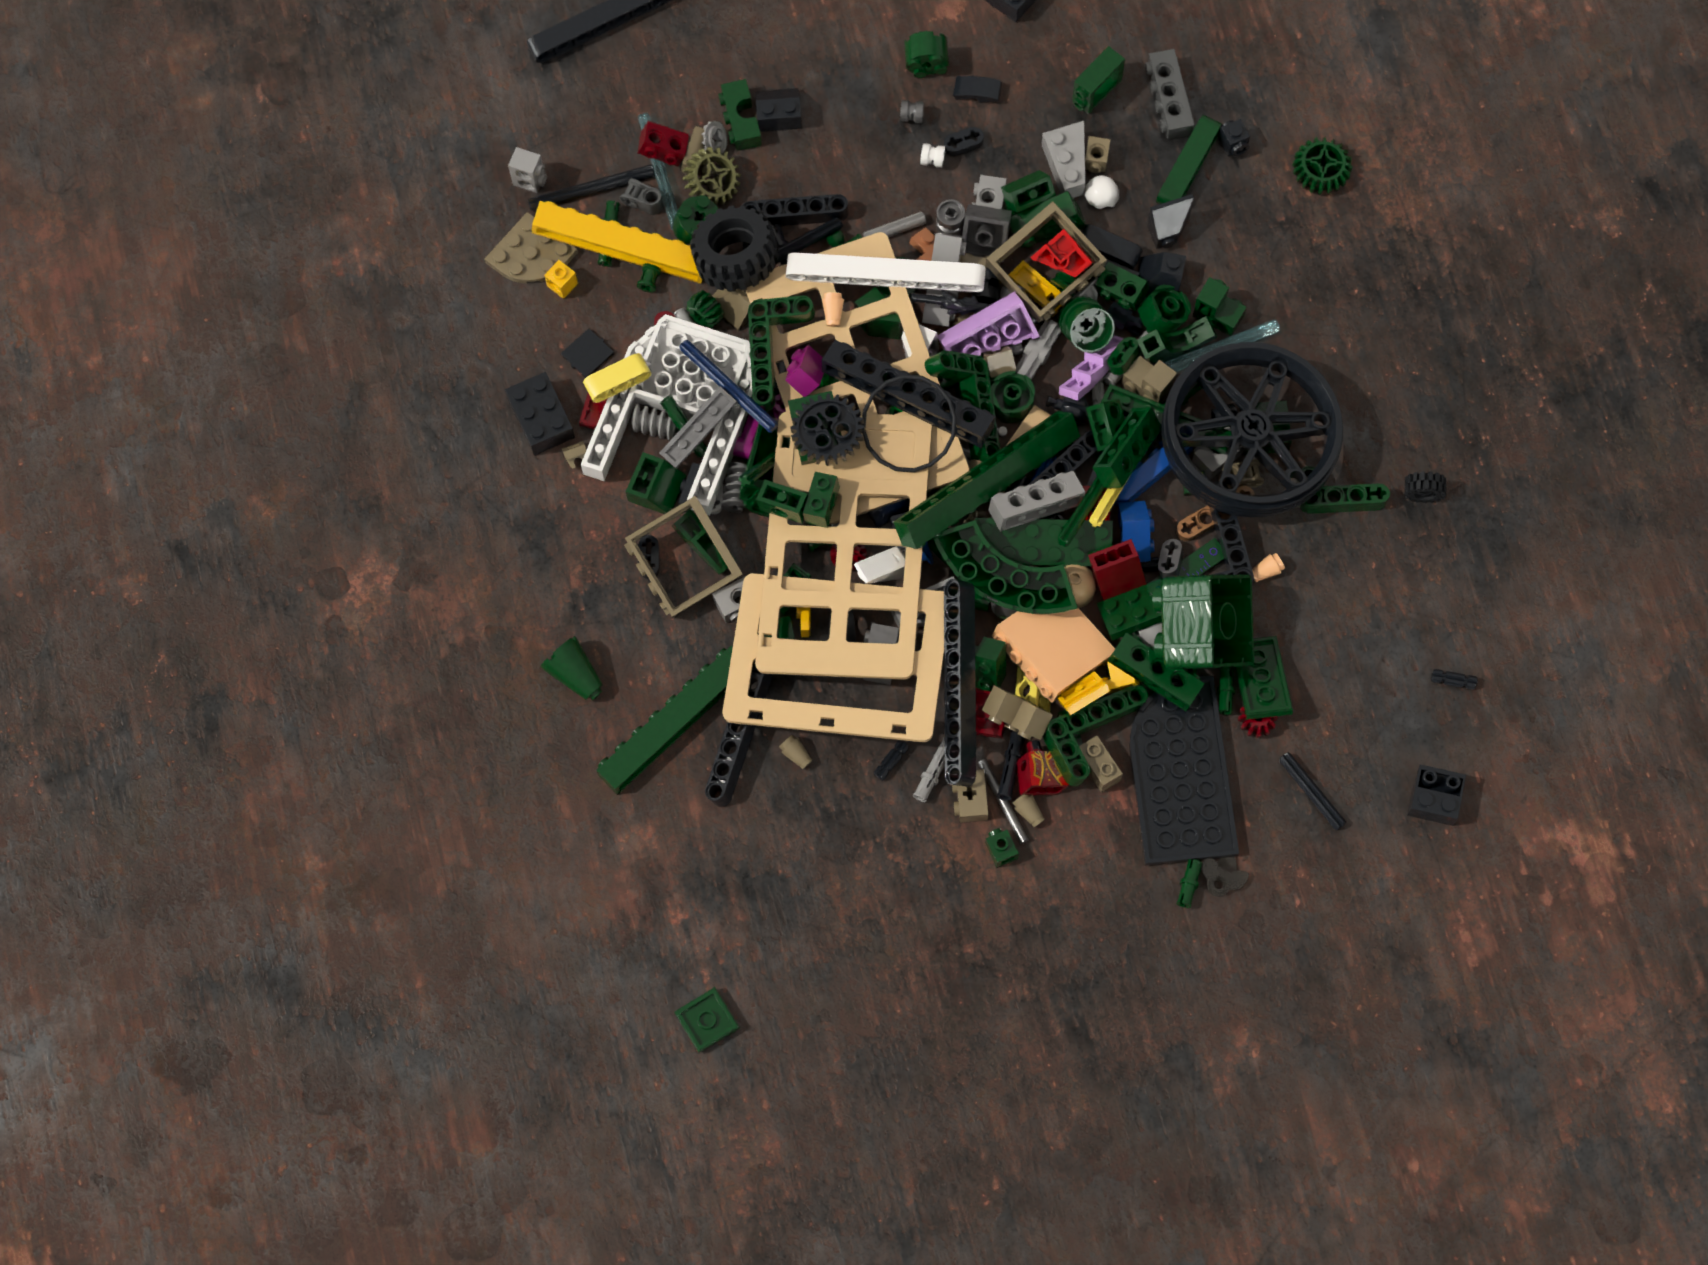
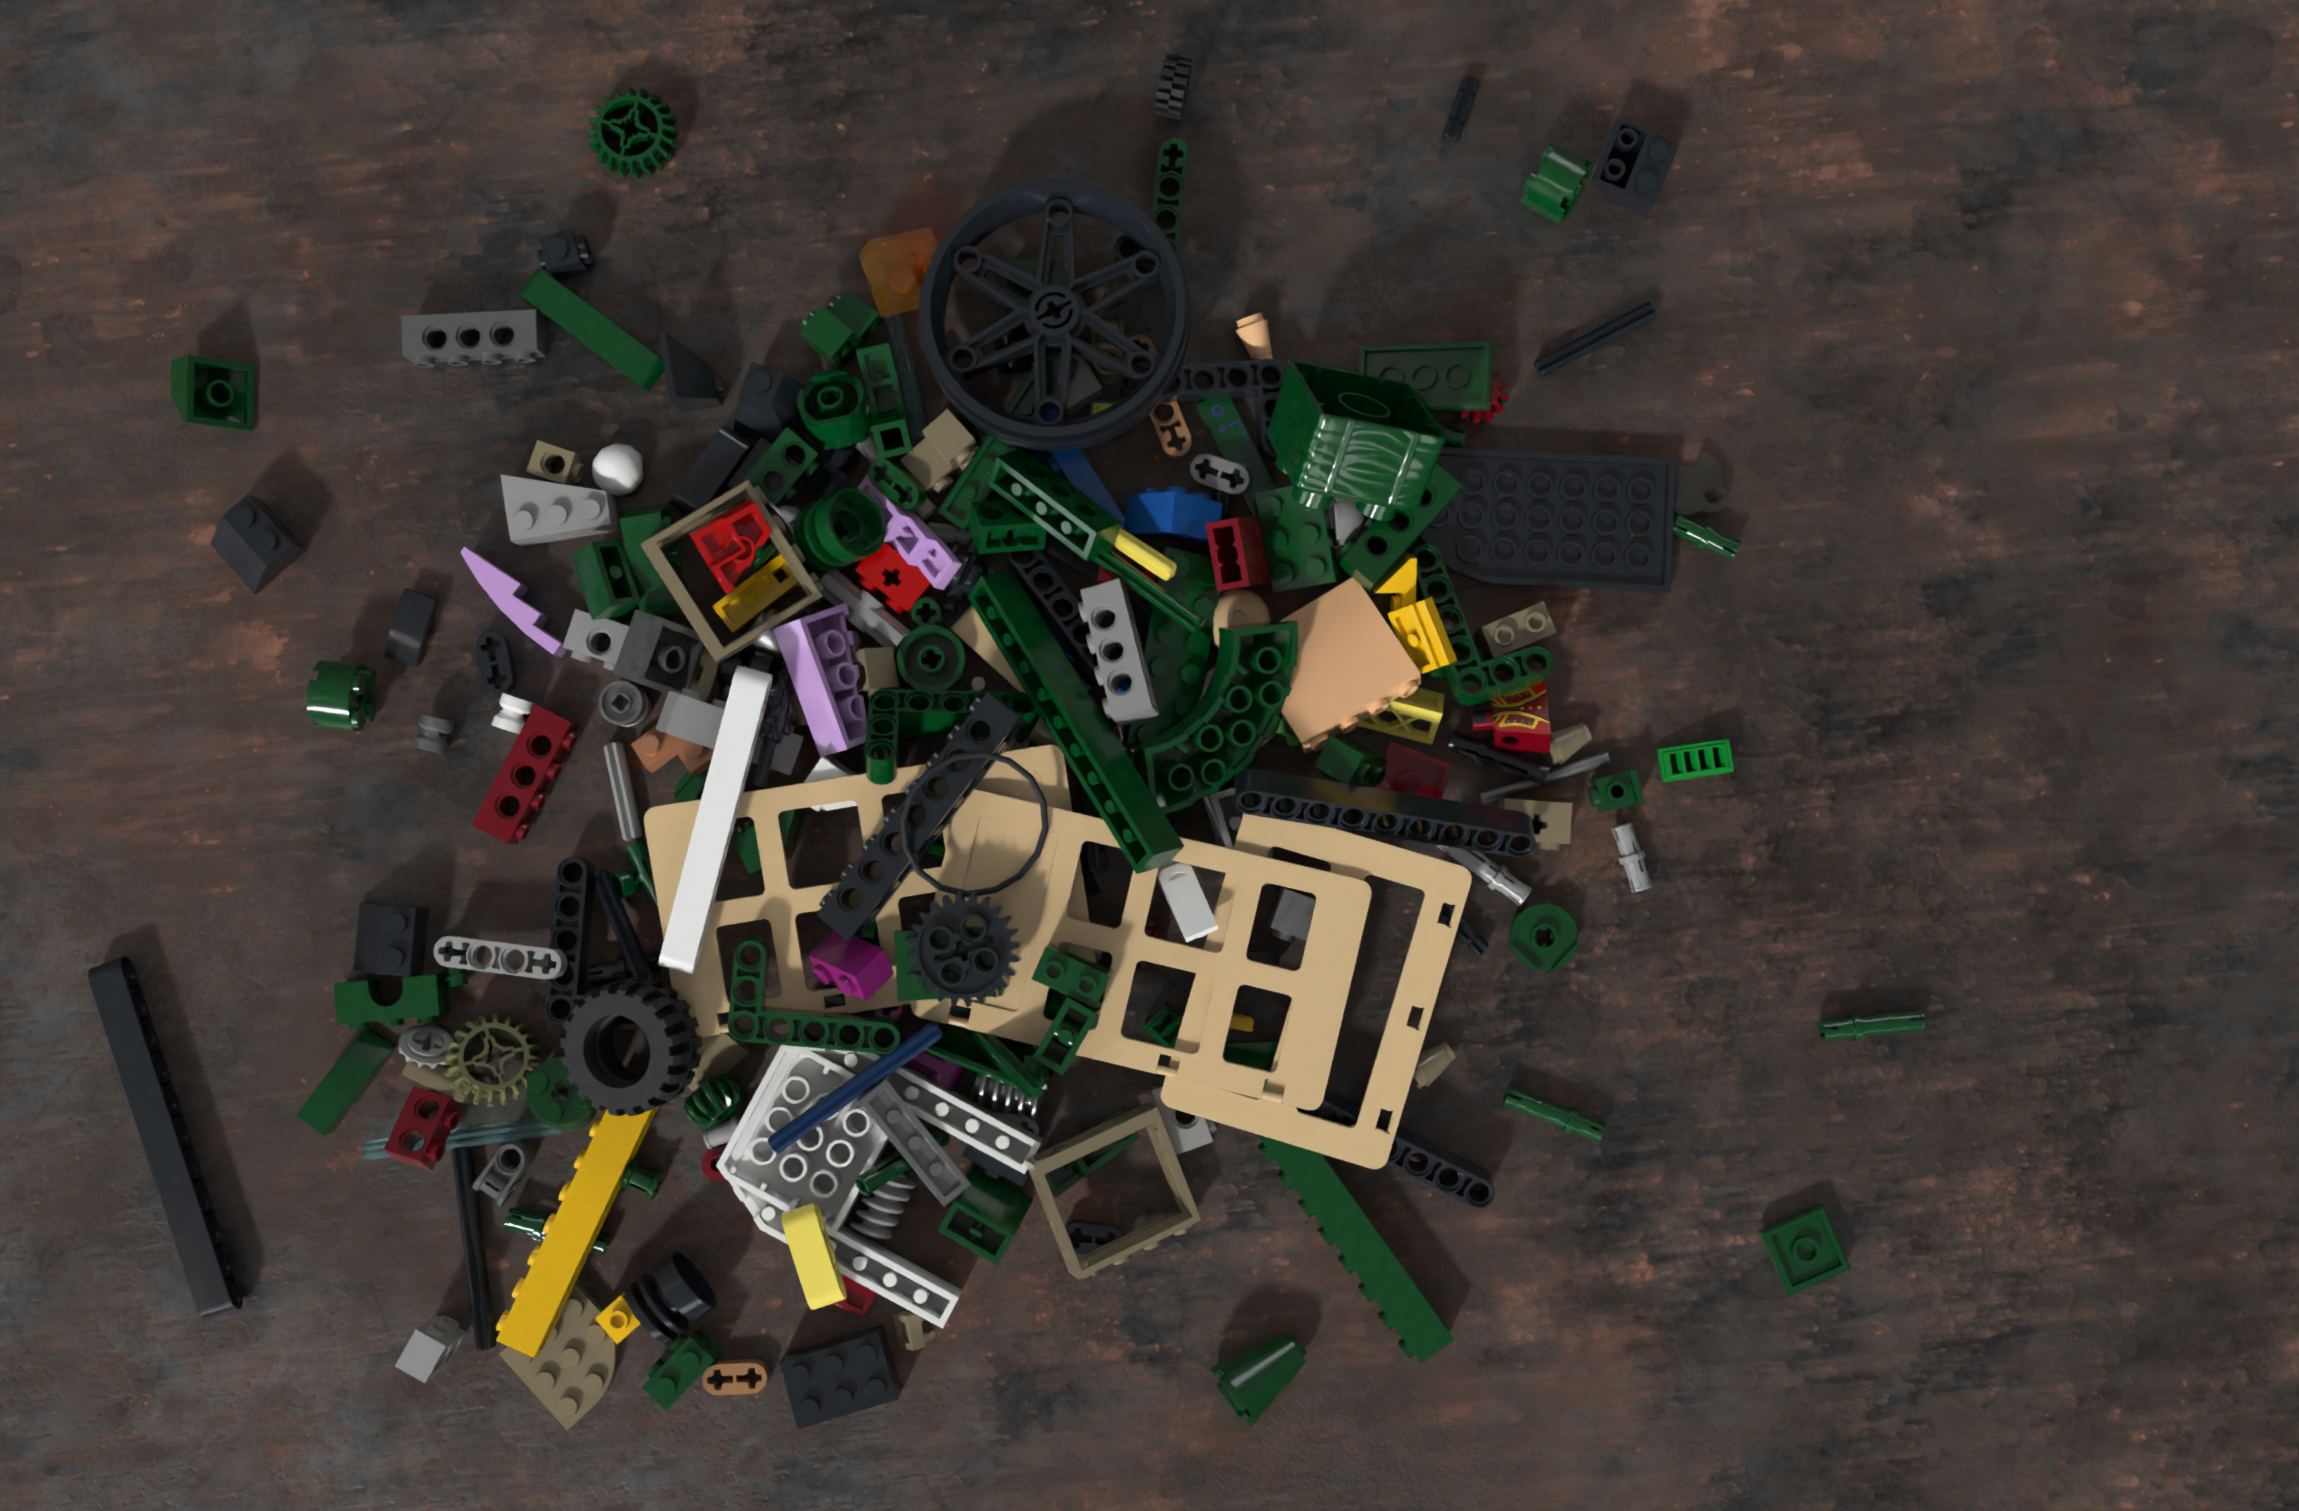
camera: 85 degrees left, 15 degrees up
black piece [561,328,614,378] -> none
light nougat cone [822,292,844,327] -> none
dark tan brick [982,685,1053,740] -> none
dark green window [1072,46,1125,114] -> none
none -> dark green slope [296,1028,397,1135]
none -> light grey beam [433,936,568,979]
none -> dark green pin [443,946,471,988]
none -> lavender slope [460,547,568,658]
none -> dark red brick [472,704,579,844]
none -> black wheel [624,1250,717,1345]
none -> dark green brick [642,1328,722,1411]
none -> medium nougat beam [702,1359,770,1396]
none -> red brick [855,542,933,615]
none -> clear orange slope [859,226,938,317]
none -> dark green bush [911,598,944,627]
none -> dark green pin [1502,1085,1606,1143]
none -> dark green plate [1508,903,1578,971]
none -> dark green brick [1521,143,1594,225]
none -> light grey pin [1611,822,1653,893]
none -> green slope [1656,739,1734,783]
none -> dark green pin [1818,1009,1926,1042]

